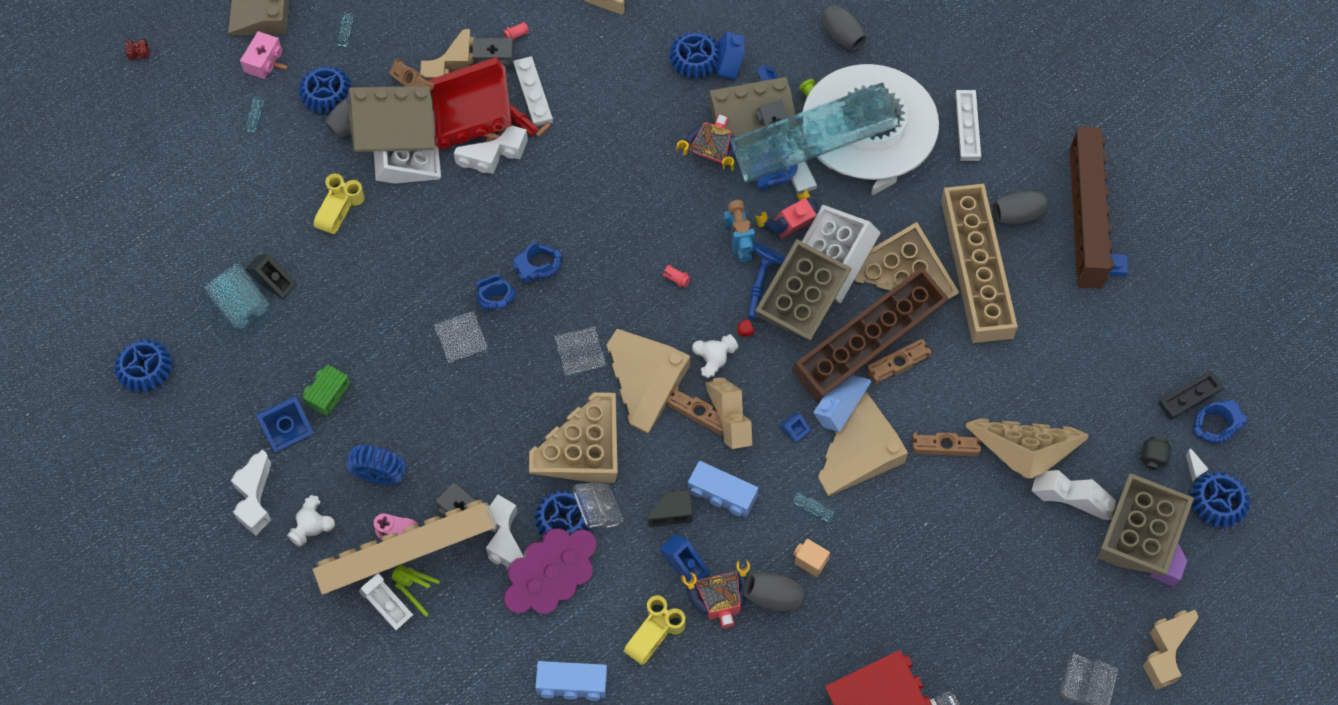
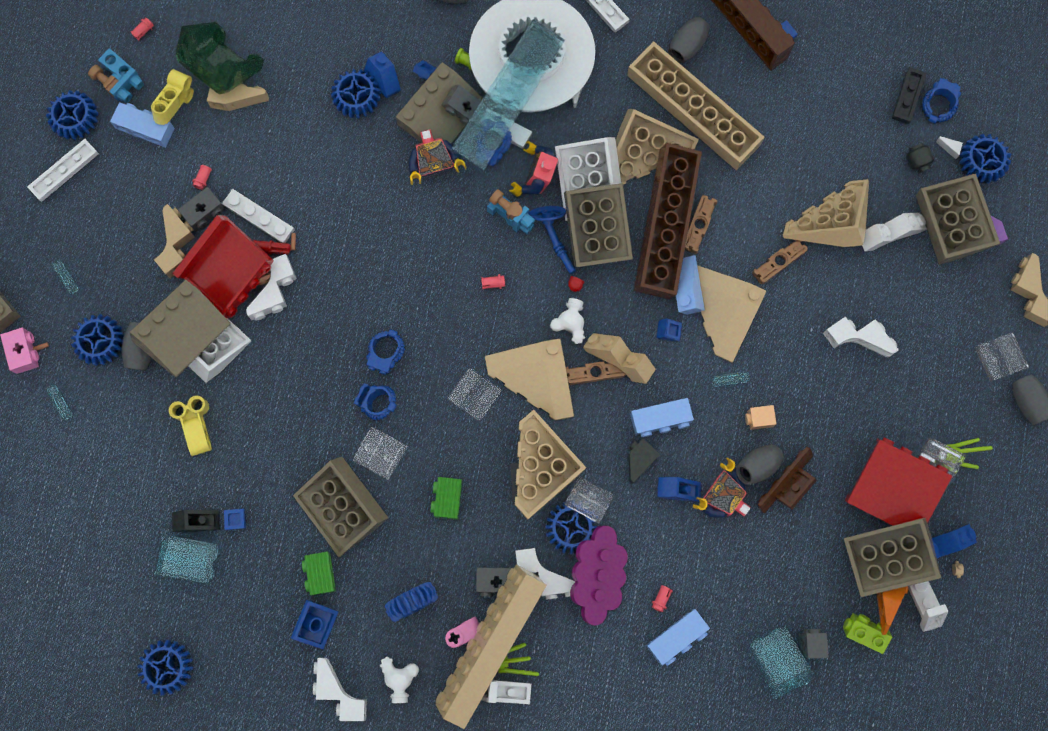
camera: 40 degrees left, 15 degrees up
medium nougat piece [389,59,434,90] -> none
light yellow piece [624,596,686,665] -> none
none -> blue plate [224,509,246,531]
none -> dark tan slope [293,457,388,557]
none -> bright green brick [431,477,462,520]
none -> coral pin [652,585,673,612]
none -> reddish brown bracket [758,447,816,513]
none -> white arch [823,317,898,357]

